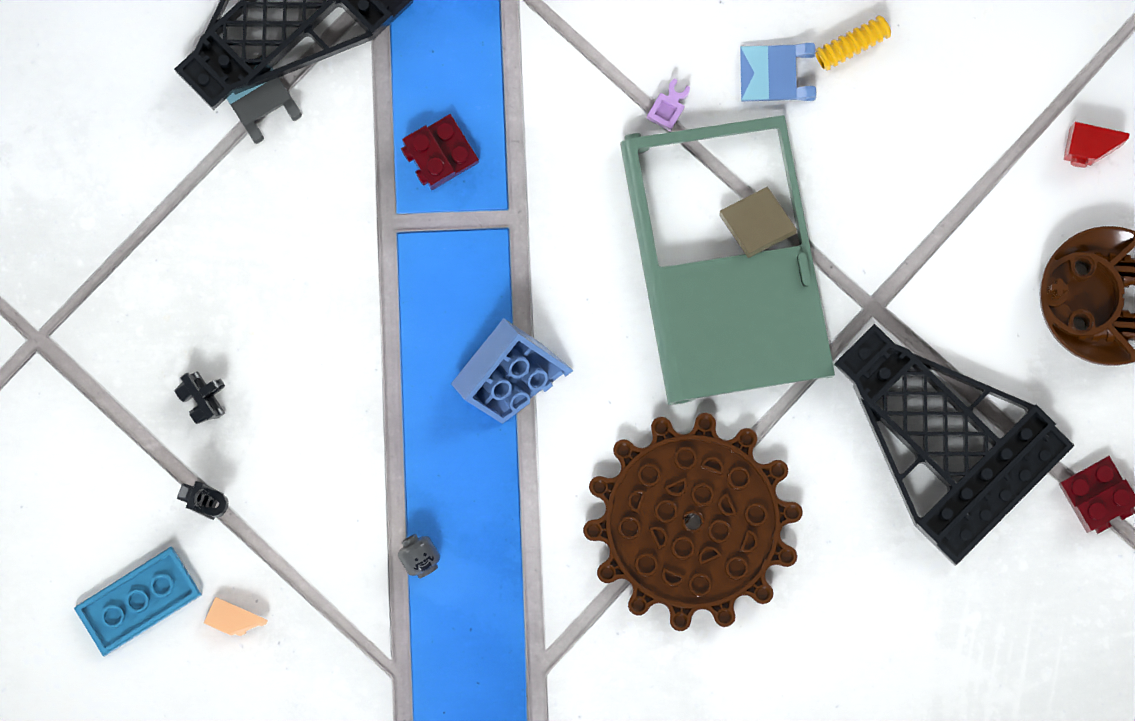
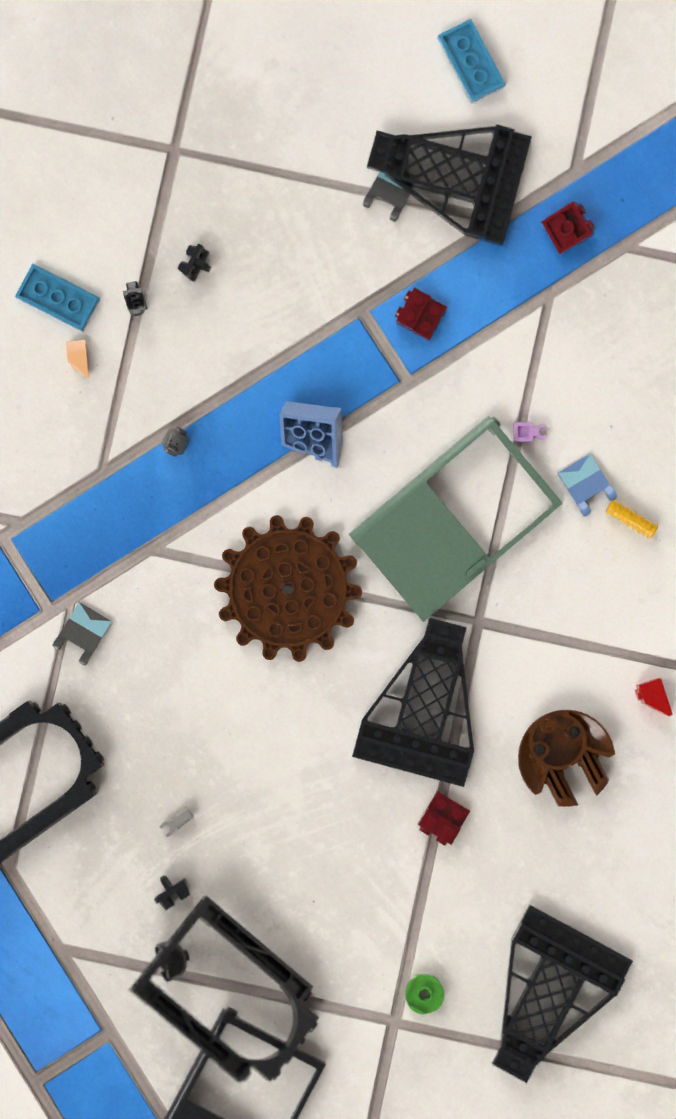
camera: 60 degrees right, 5 degrees up
dark tan tile [719,186,797,258] -> none

